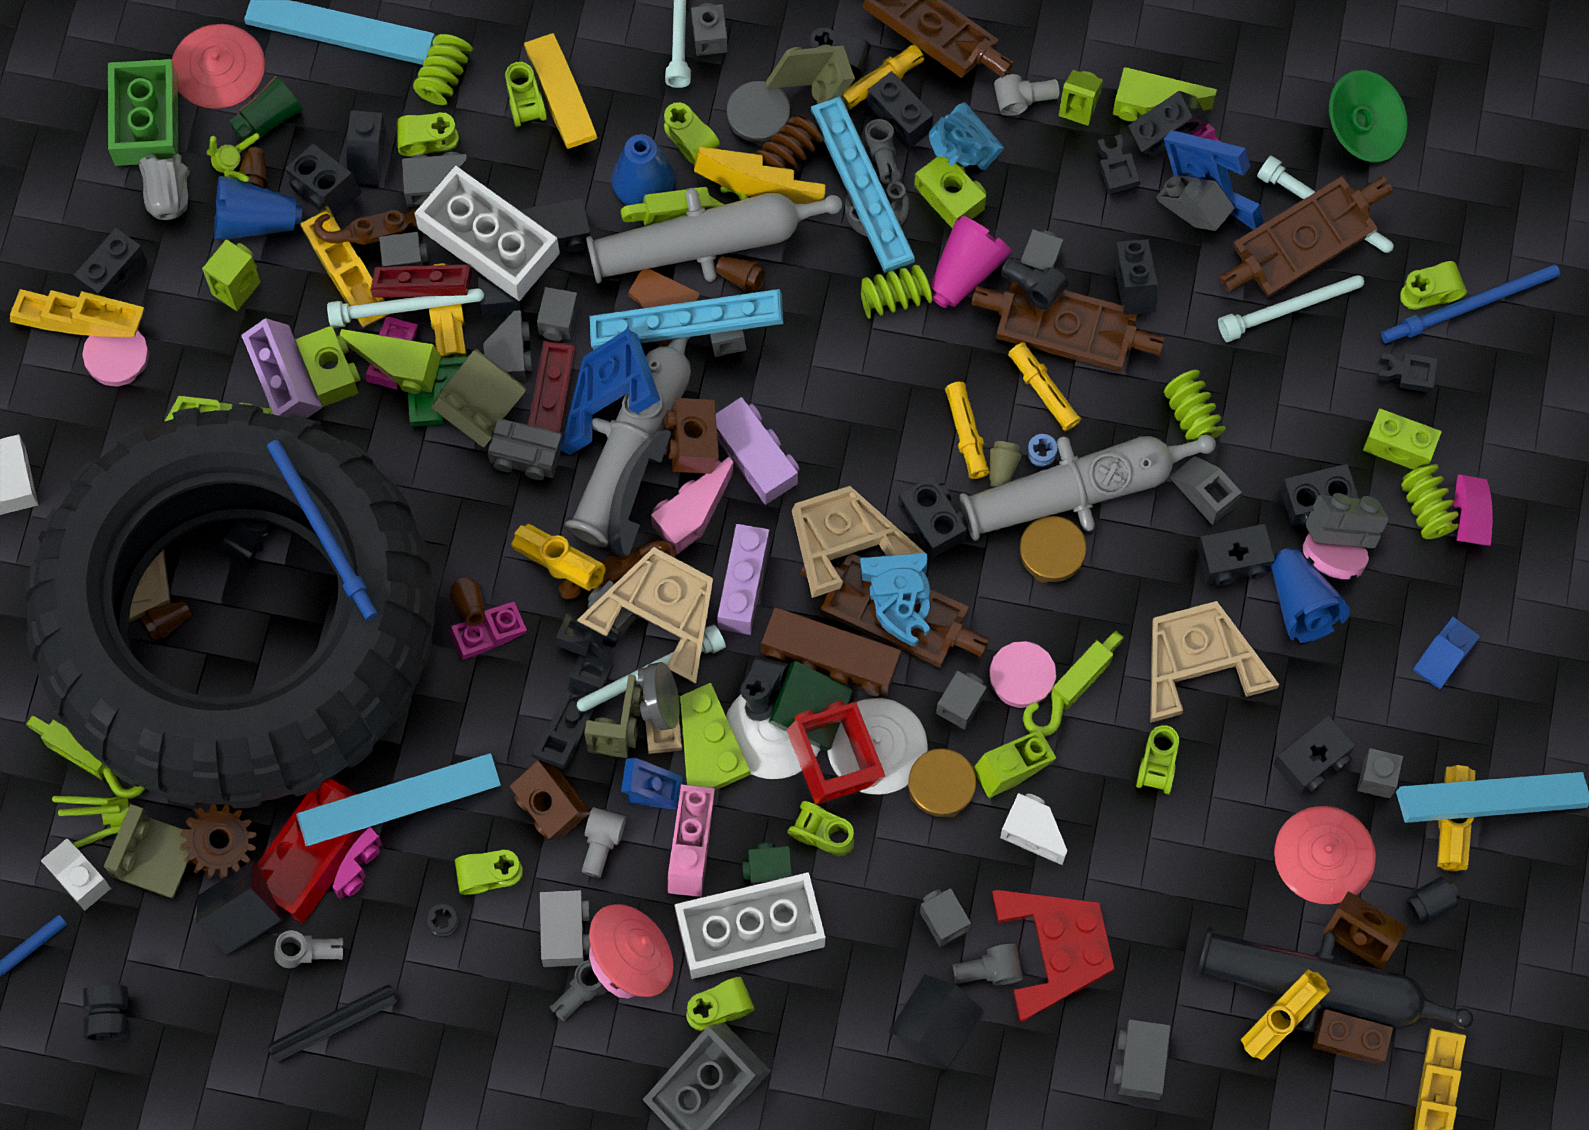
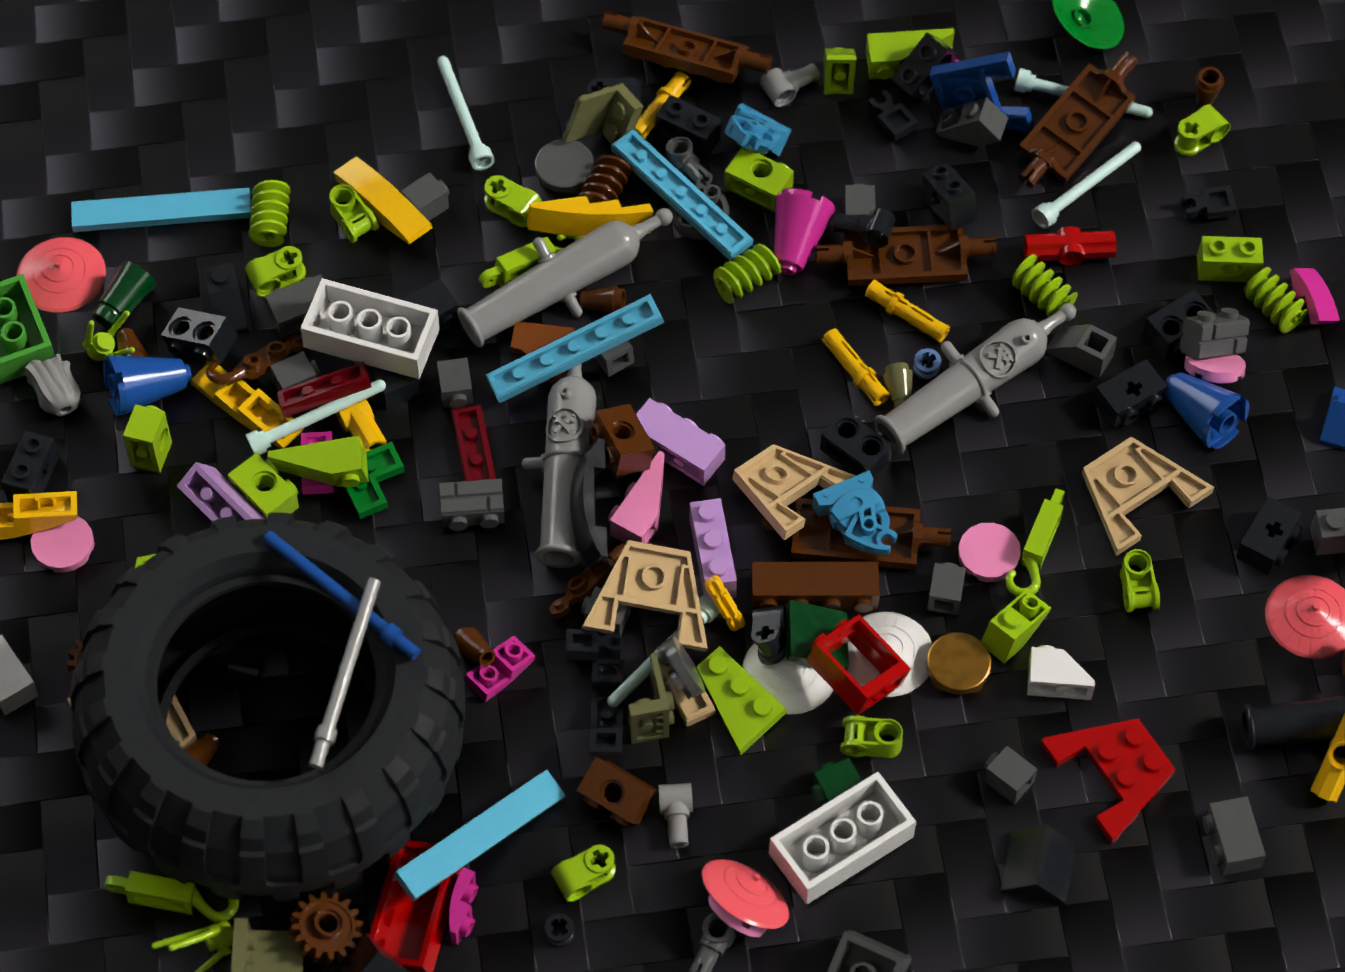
camera: 20 degrees left, 10 degrees down
olive bracket [431,349,526,448] -> none
dark grey slope [483,310,532,383] -> none
yellow piece [511,524,606,591] -> none
light grey brick [540,890,591,967] -> none
blue wing [560,329,660,455] -> none
blue cone [611,134,675,206] -> none
blue slope [621,758,683,810] -> none
bright pink slope [668,785,715,897] -> none
lime piece [686,977,755,1031] -> none
dark grey brick [691,3,727,56] -> none
dark grey pin [952,944,1023,985] -> none
pearl gold tile [1020,516,1086,583] -> none
blue bar [1381,264,1560,344] -> none
none -> light grey bar [309,578,381,769]
none -> dark grey brick [401,172,449,221]
none -> yellow axle [704,575,746,631]
none -> red piece [1023,226,1116,266]
none -> reddish brown cone [1195,67,1224,107]

